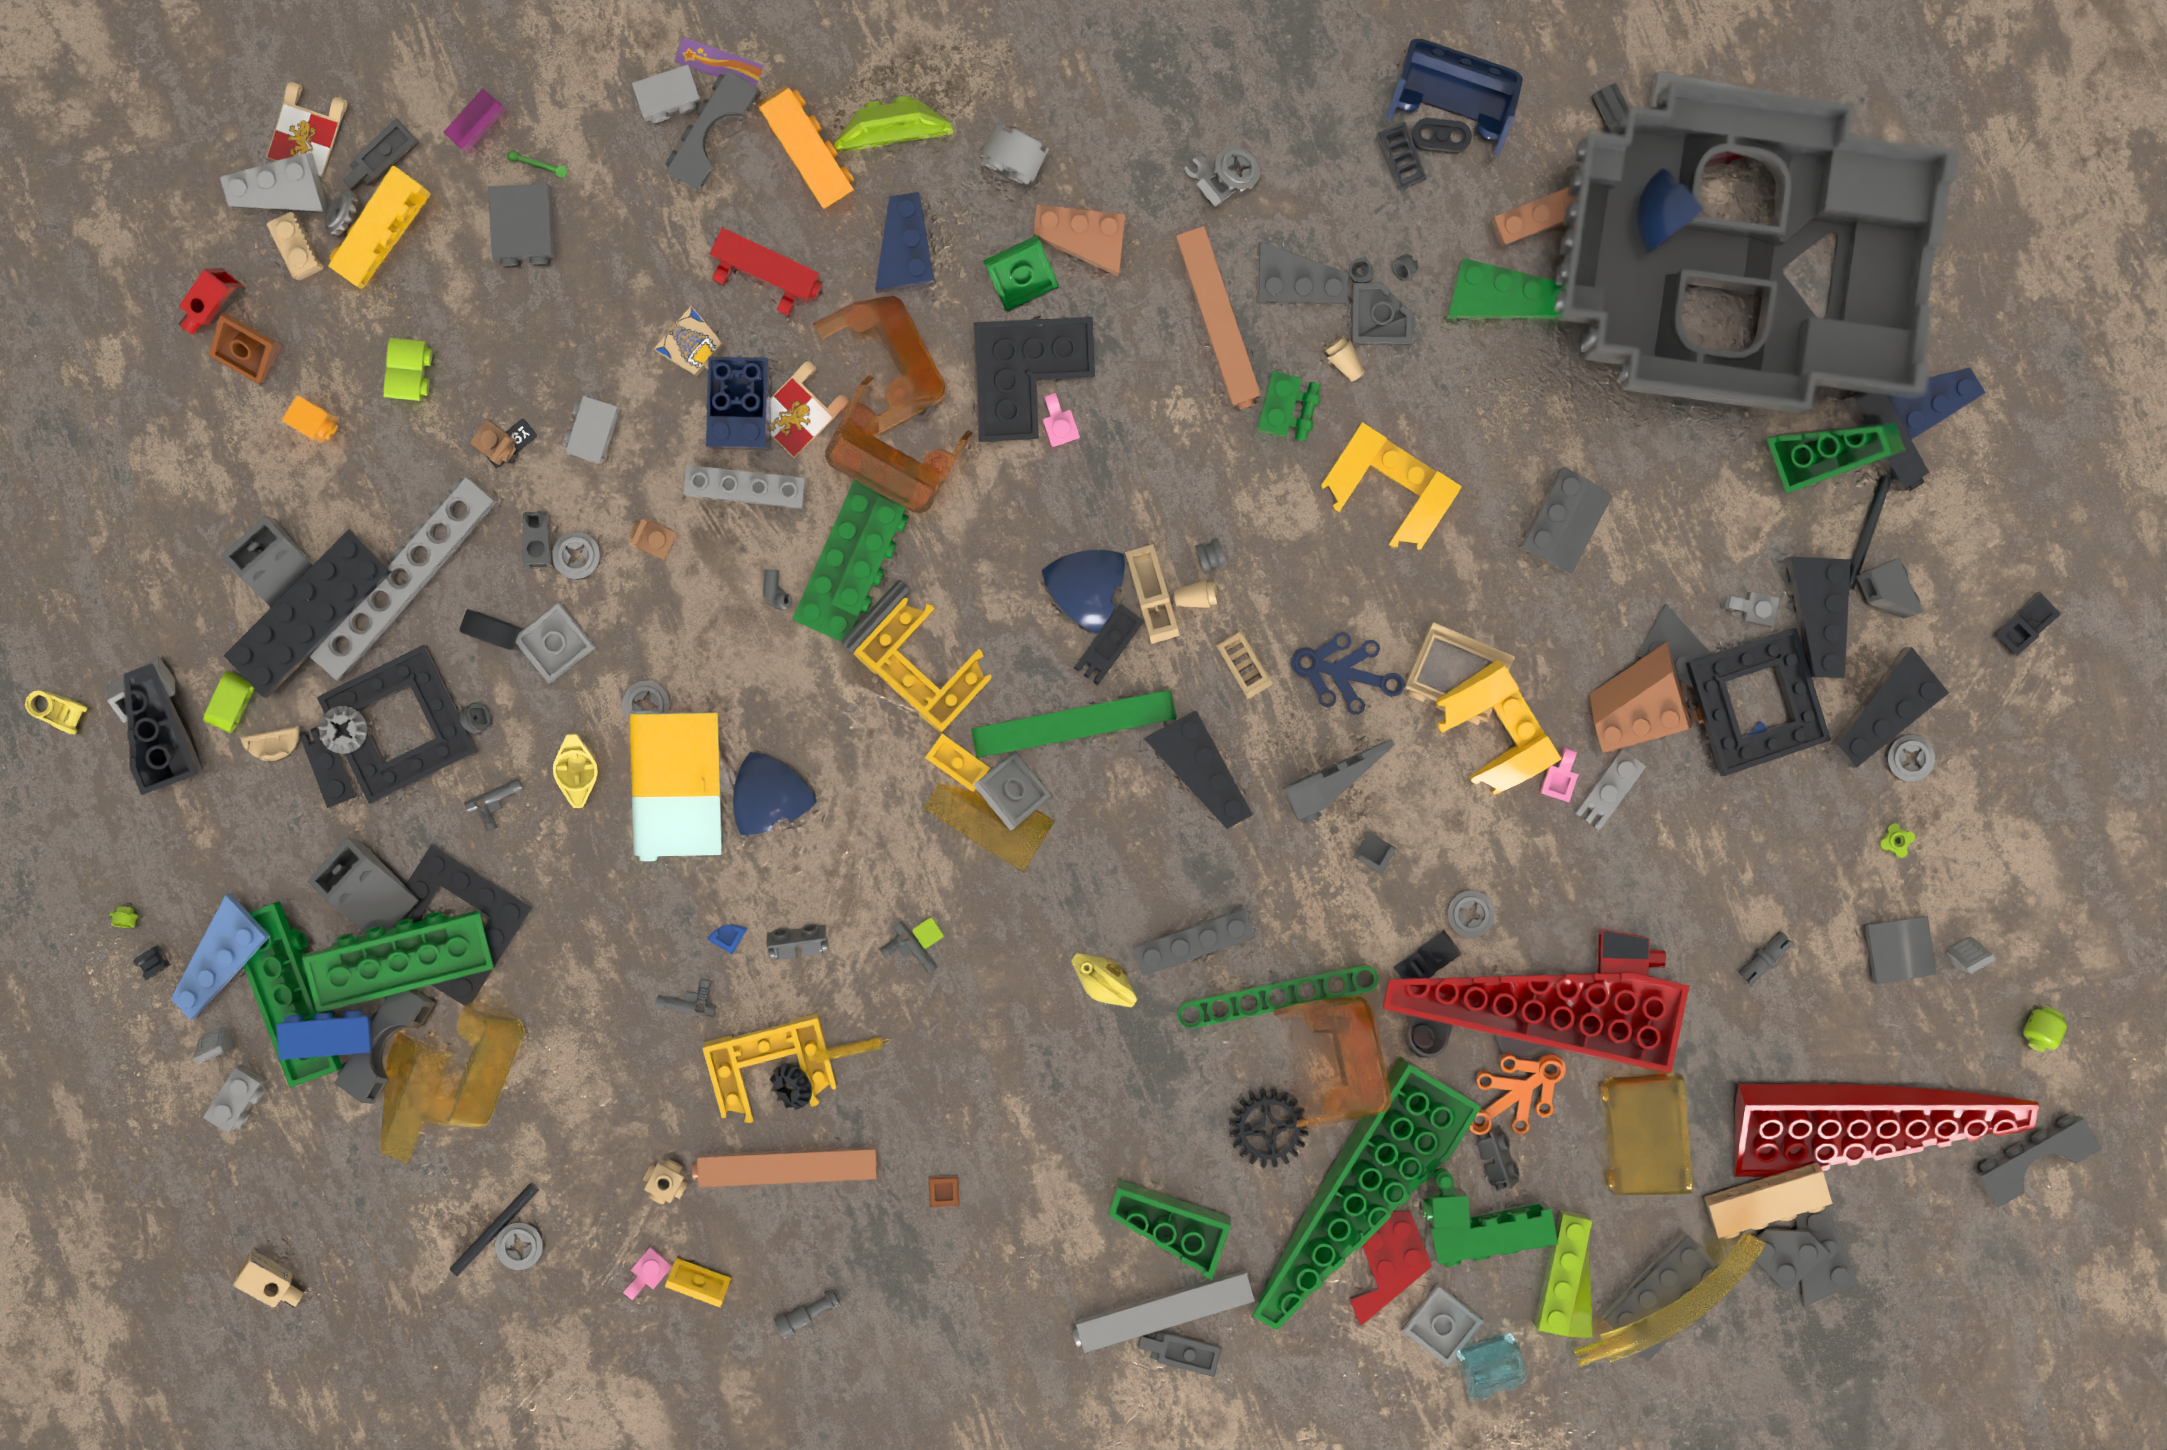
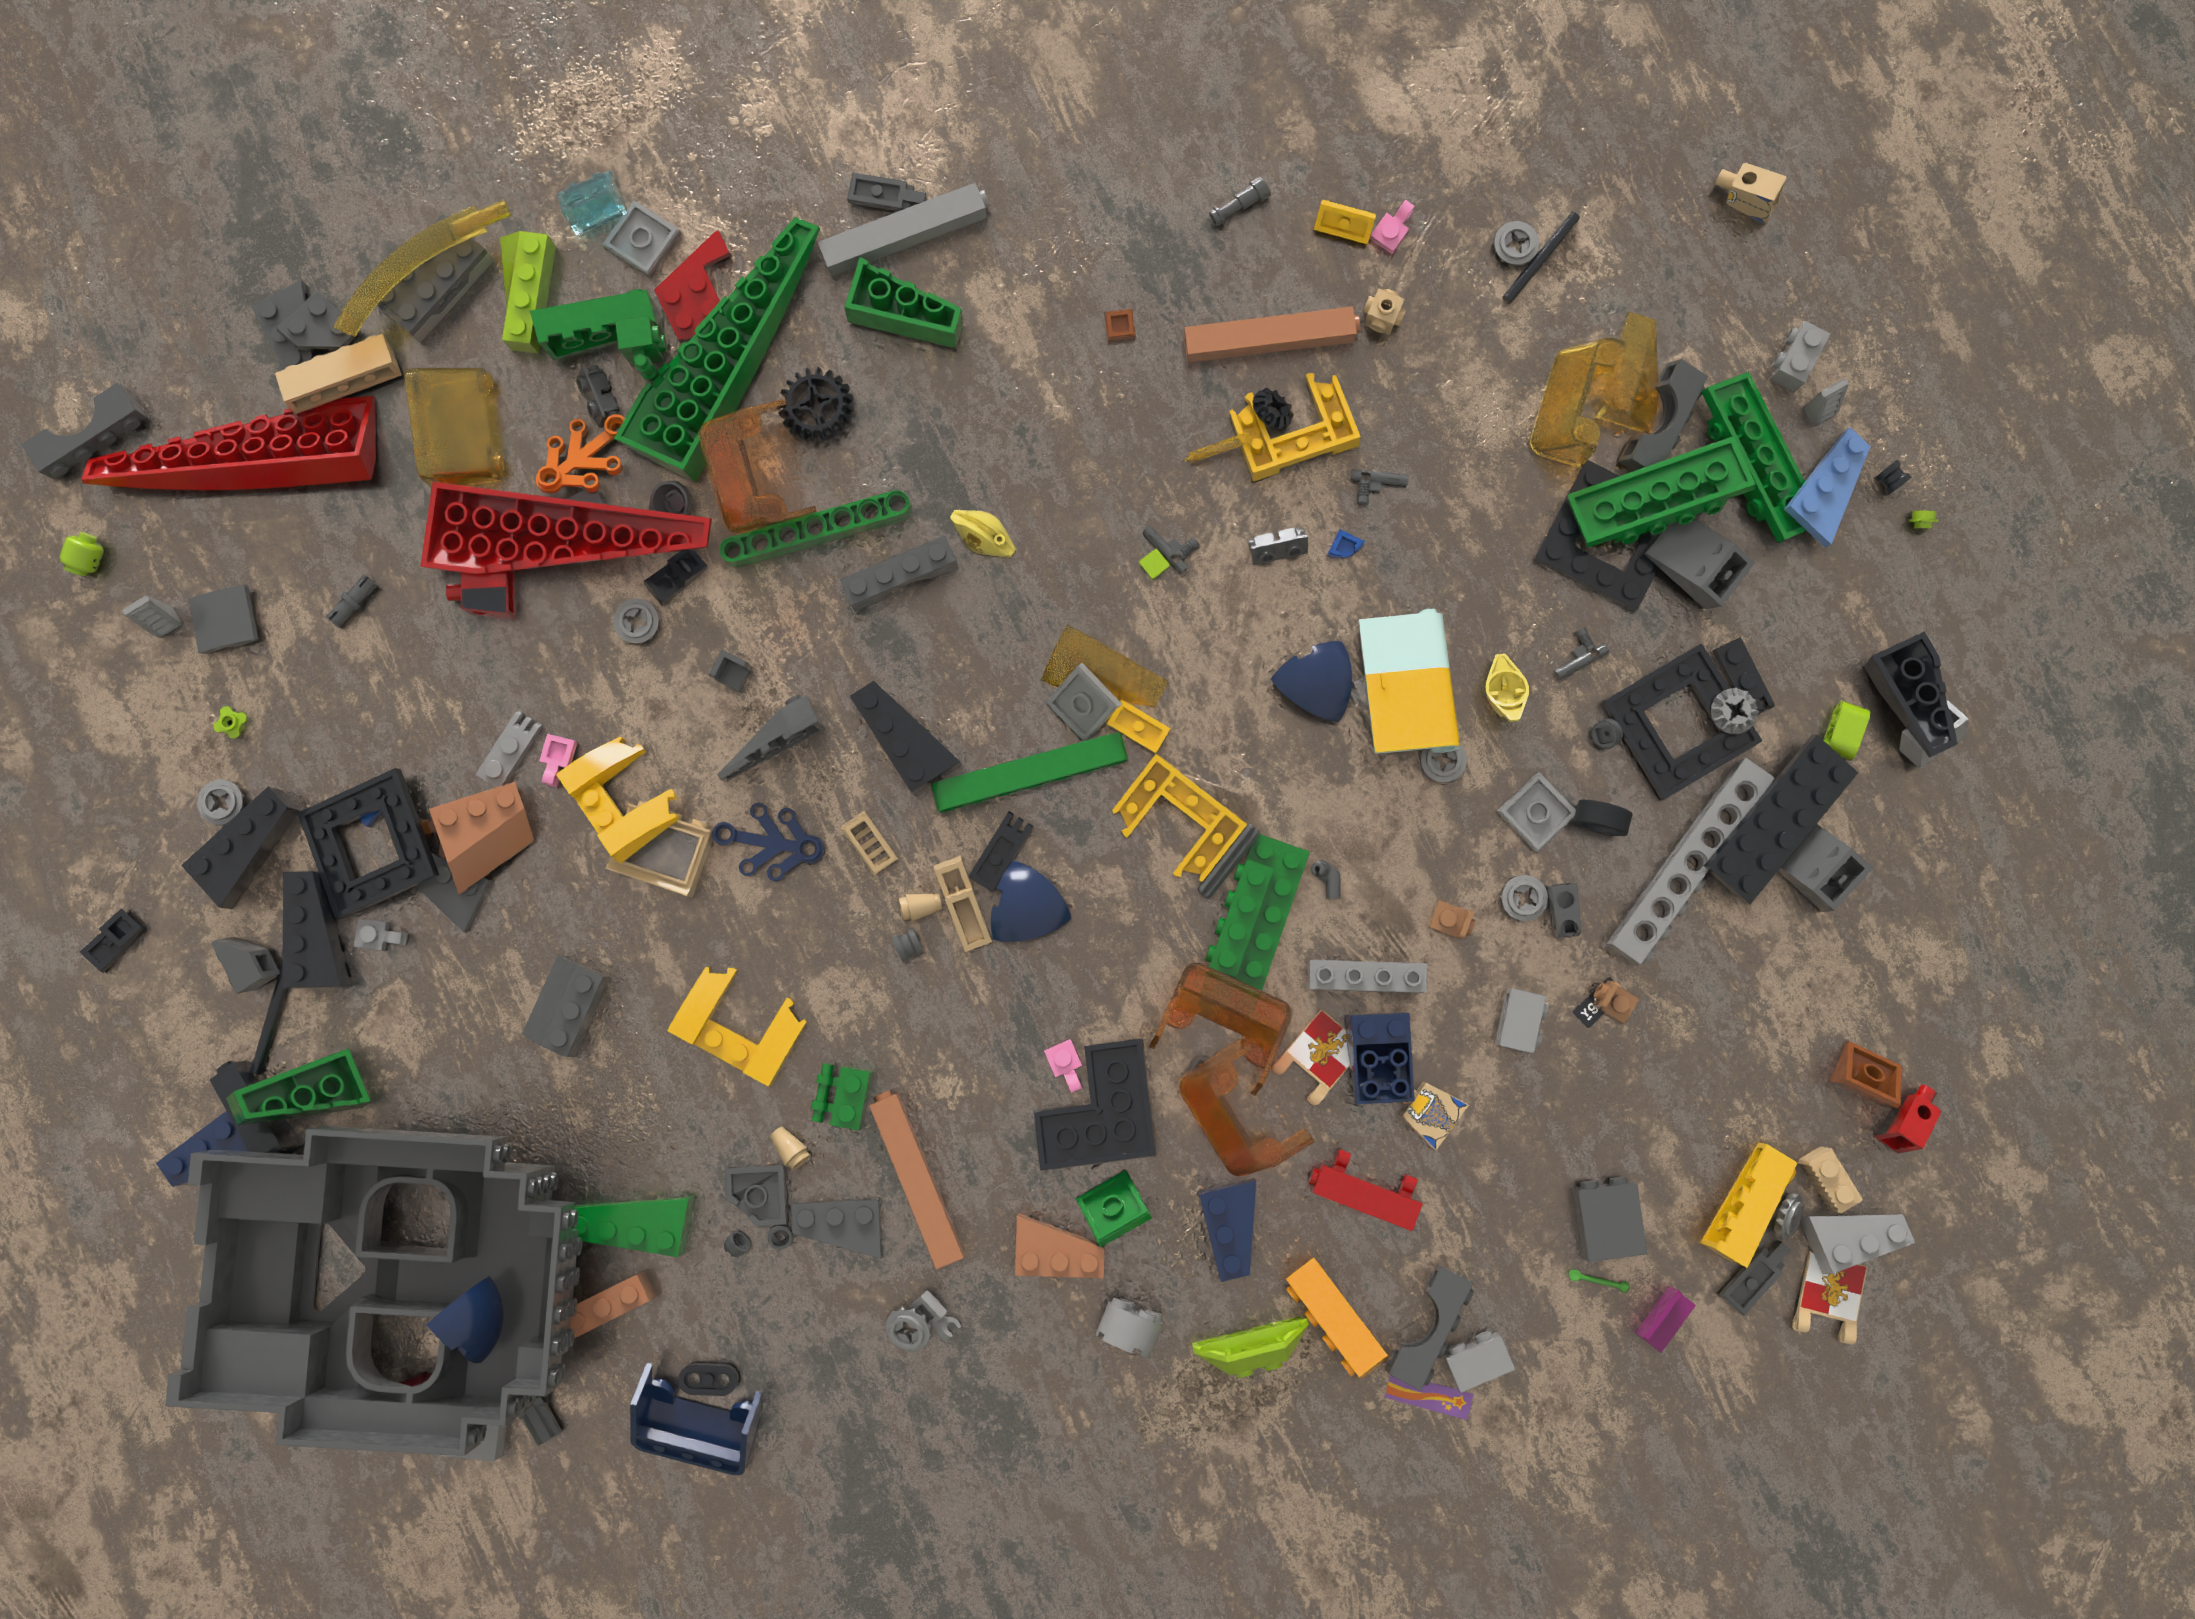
camera: 175 degrees left, 5 degrees down
light yellow piece [25,690,88,735] -> none
tan plate [240,726,300,761] -> none
blue brick [277,1010,373,1060] -> none
light orange brick [282,395,338,443] -> none
lime brick [384,338,432,401] -> none
black slope [1377,122,1427,190] -> none

